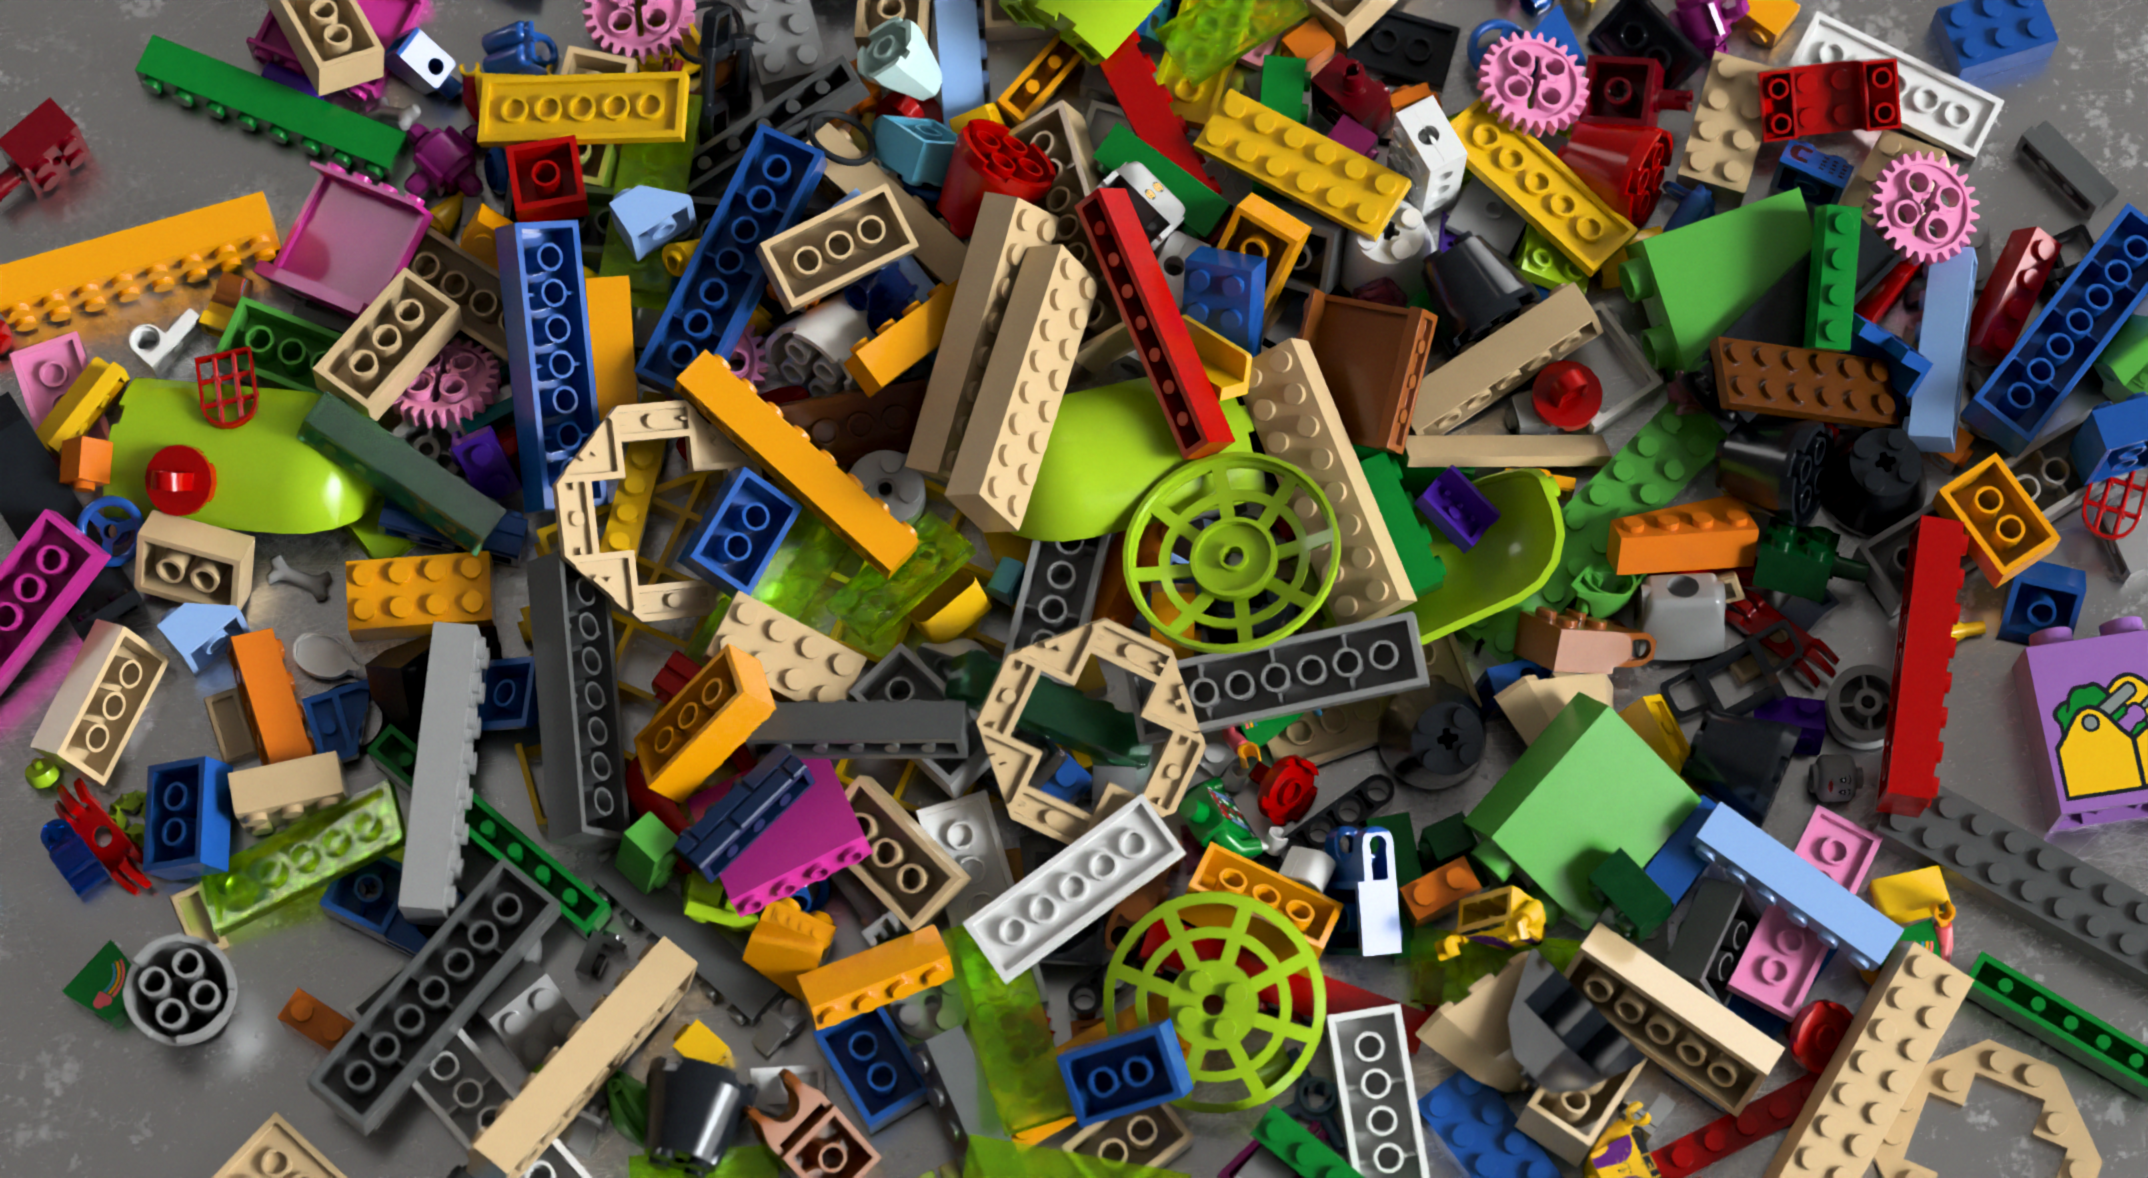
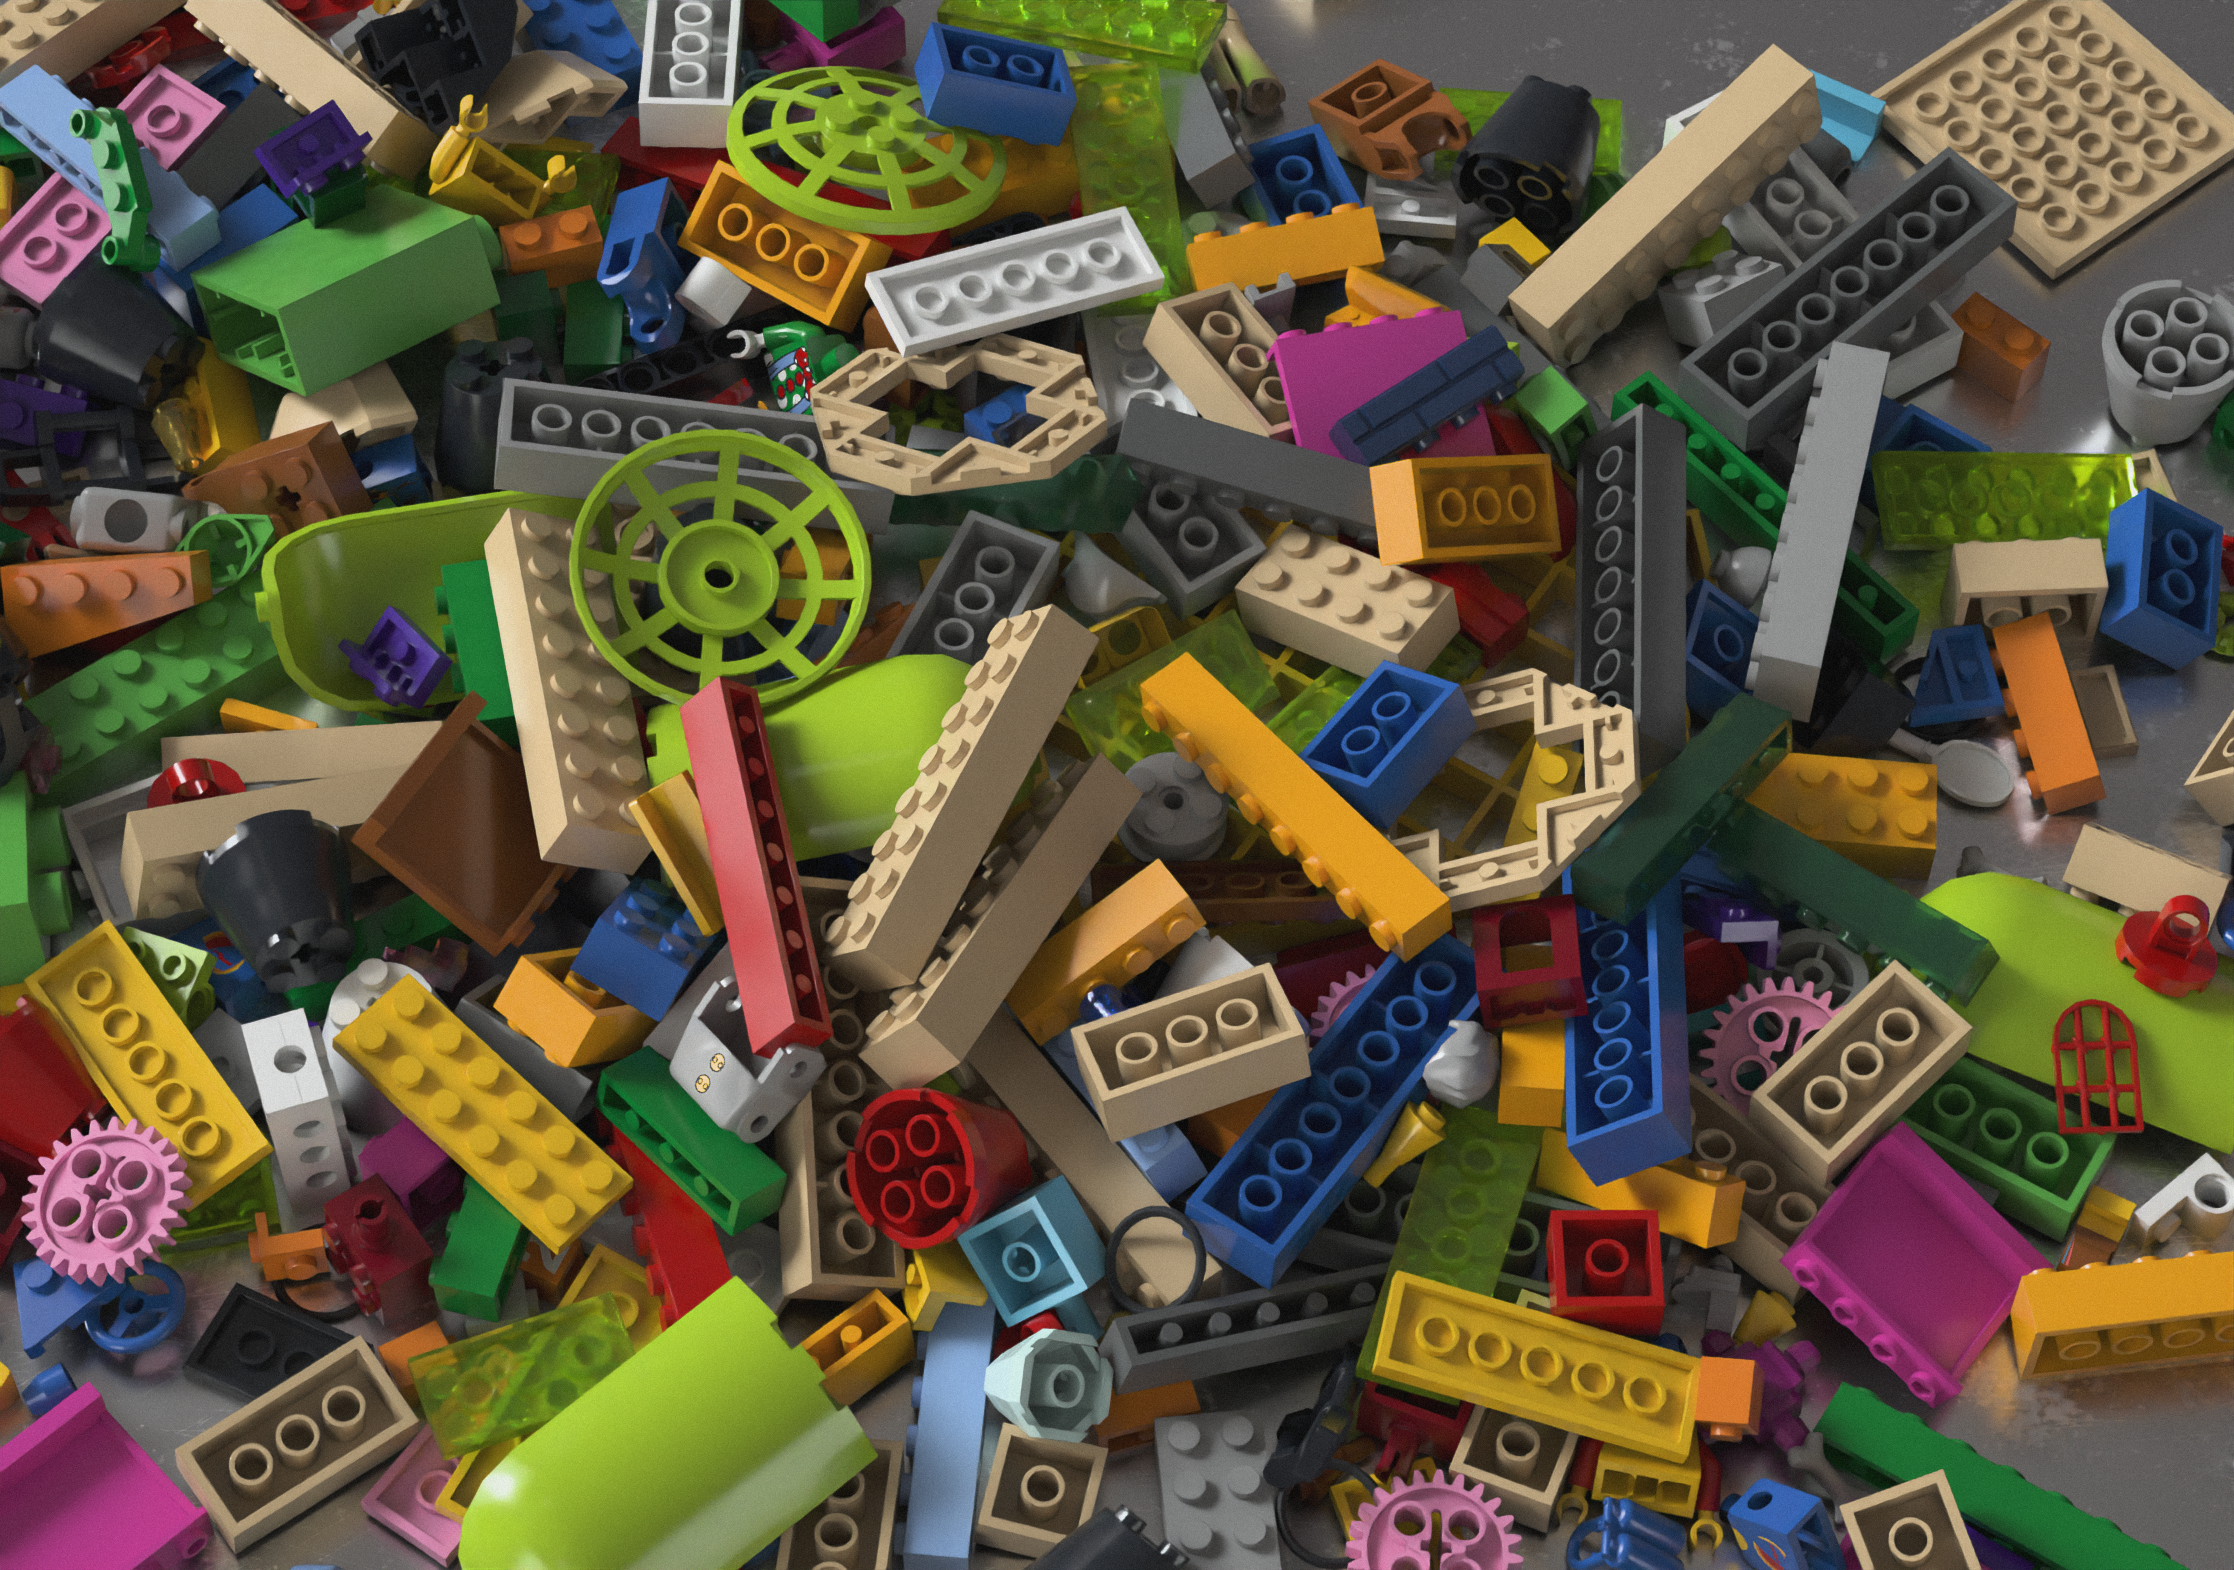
camera: 170 degrees left, 15 degrees down
light blue slope [157,603,251,677] -> none
dark grey bracket [575,930,628,984] -> none
light blue slope [609,185,697,261] -> none
none -> green plate [69,107,161,273]
none -> clear yellow cone [151,398,204,473]
none -> dark purple bracket [253,99,373,199]
none -> light grey hair [1422,1020,1501,1110]
none -> dark grey brick [1459,244,1536,316]
none -> dark red panel [1471,893,1589,1030]
none -> clear green brick [1570,692,1792,926]
none -> orange brick [1695,1356,1765,1442]
none -> light grey brick [1709,546,1773,610]

